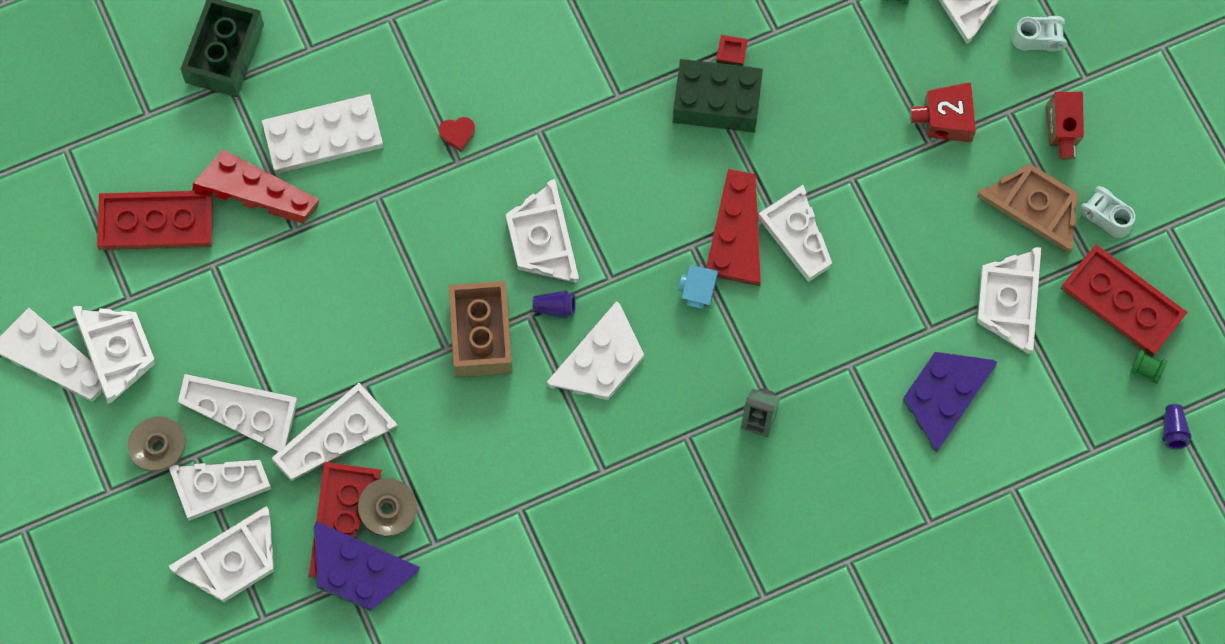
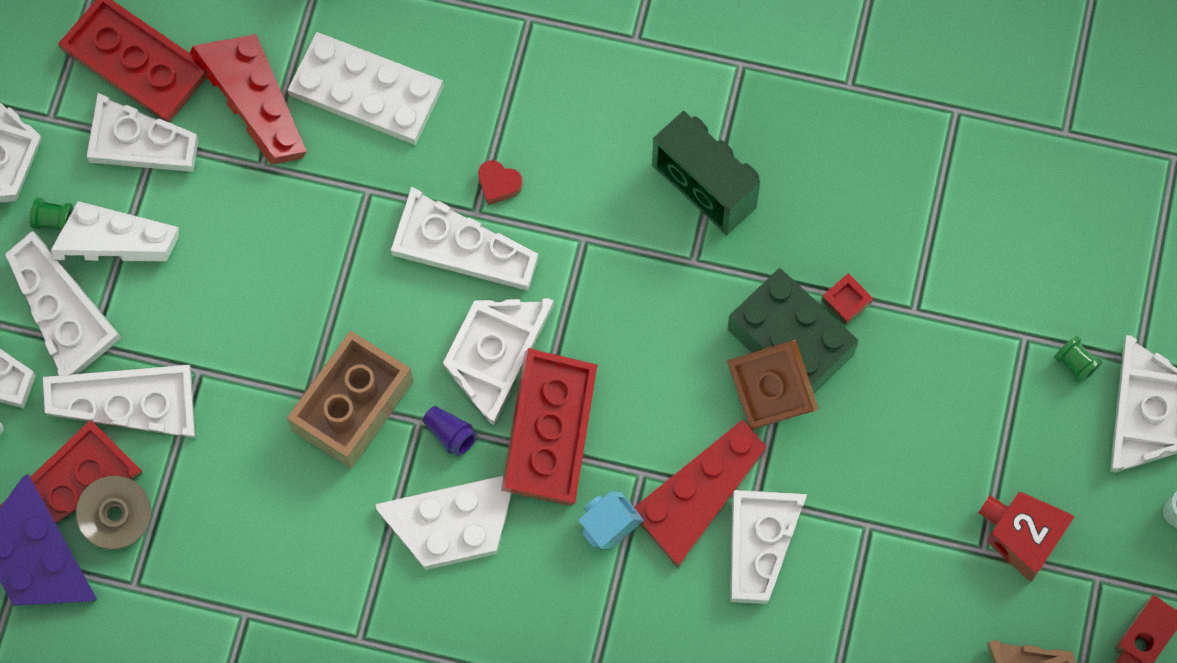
camera: 40 degrees right, 0 degrees up
none -> green bush [30,197,74,233]
none -> white wing [51,201,179,261]
none -> white wing [87,93,199,172]
none -> white wing [391,187,539,291]
none -> red plate [501,348,598,506]
none -> dark green brick [652,110,761,235]
none -> dark orange tile [727,339,819,430]

